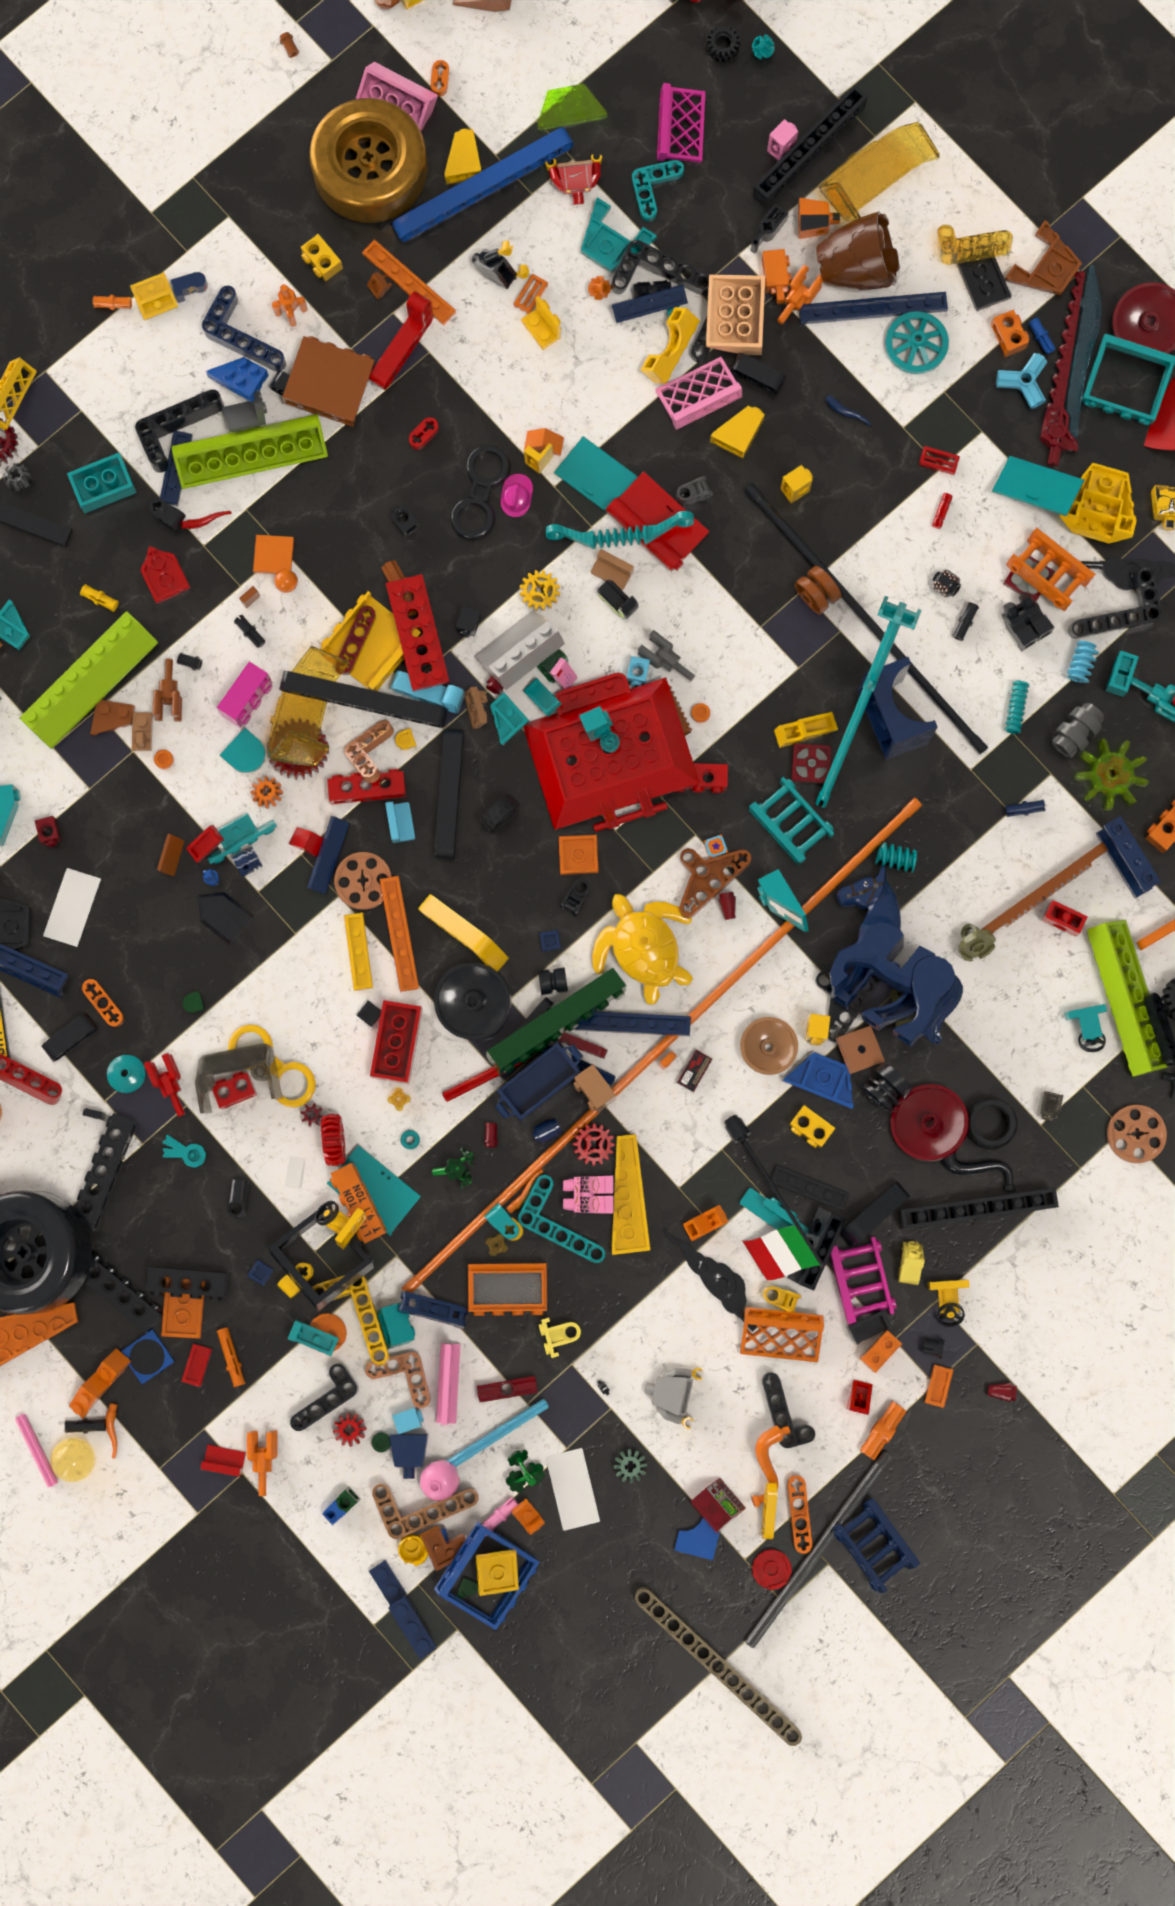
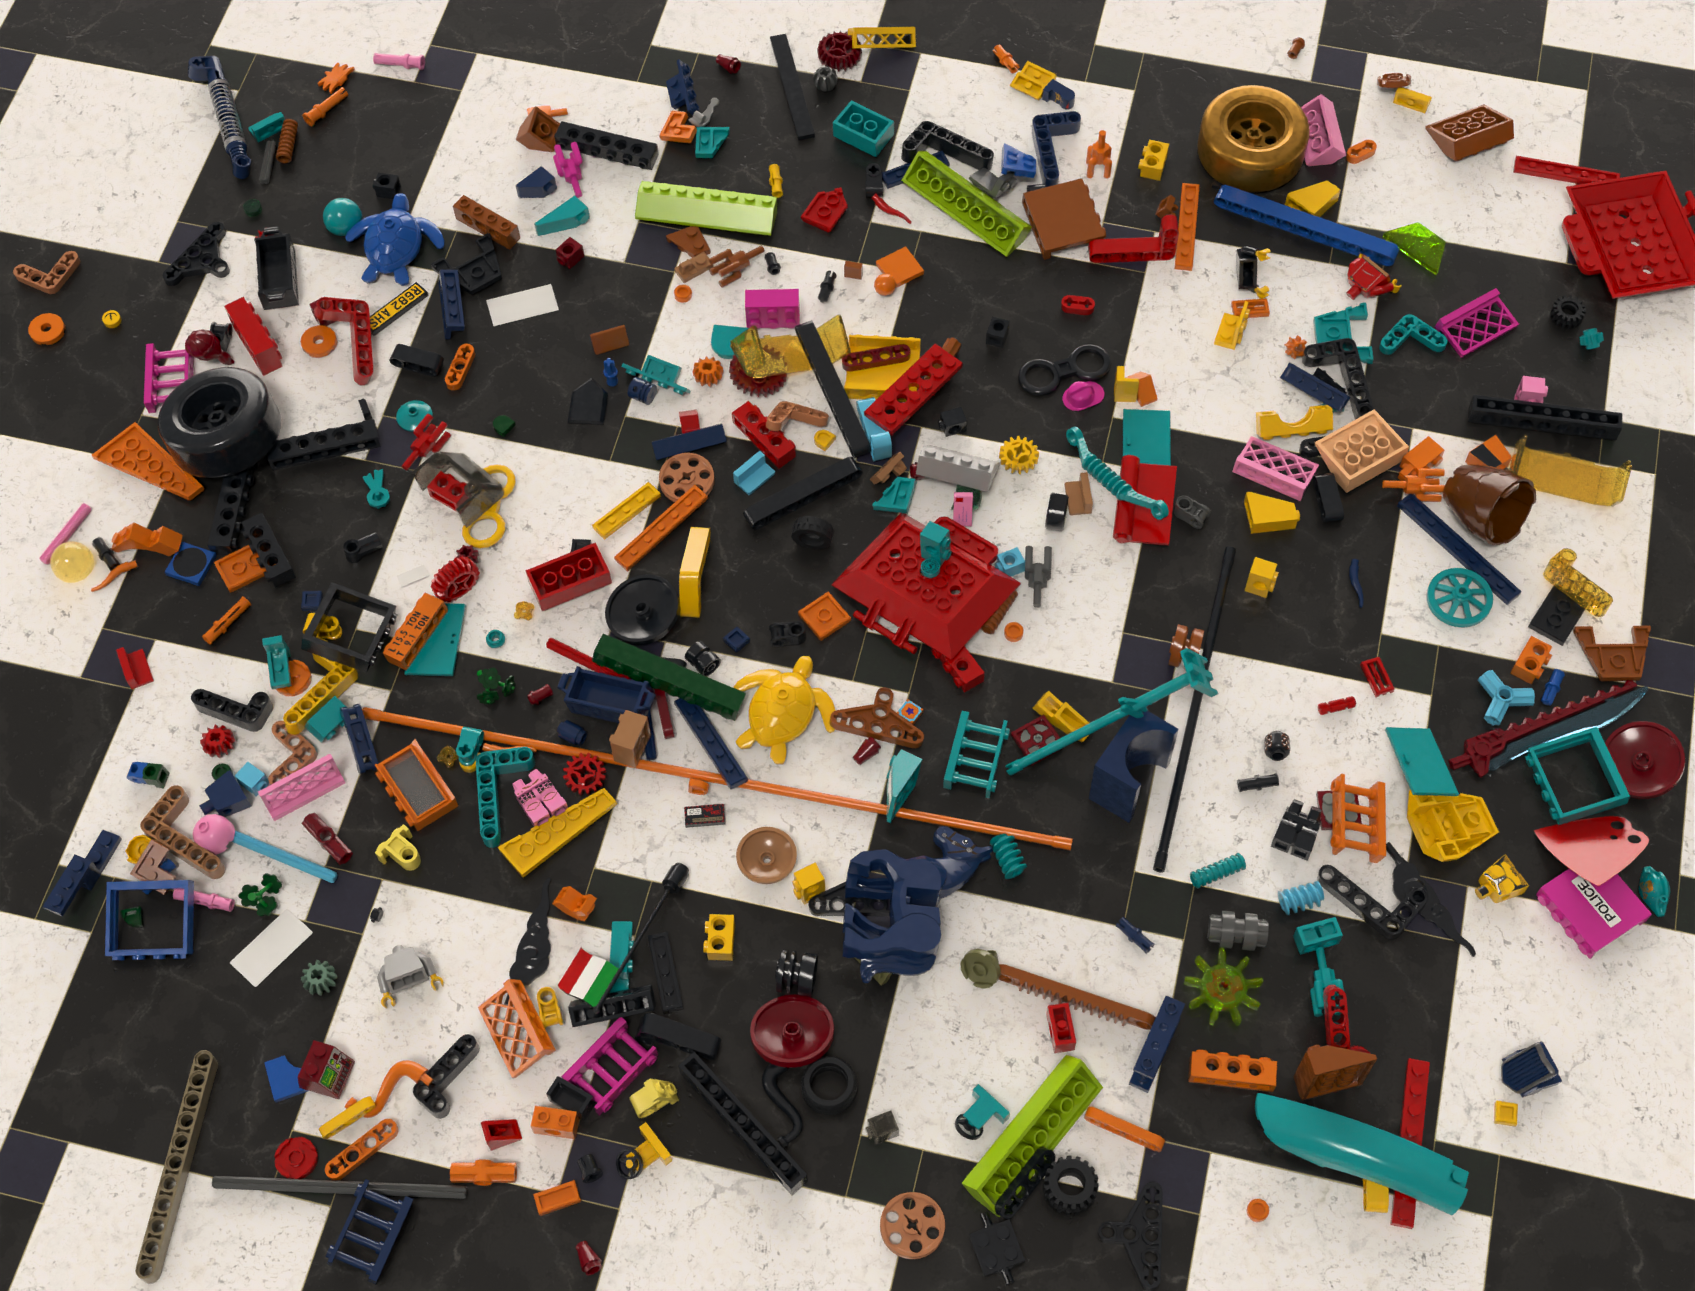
camera: 55 degrees right, 20 degrees down
red tile [181,1344,213,1387] -> none
red tile [186,825,224,863] -> none
orange plant [247,1430,278,1496] -> none
yellow piece [314,1201,366,1249] -> none
yellow tile [476,1549,519,1596] -> none
orange bracket [511,1499,545,1535] -> none
teal tile [523,678,562,717] -> none
black piece [750,203,789,253] -> none
blue wing [782,1052,853,1109] -> none
nougat tile [836,1026,885,1074] -> none

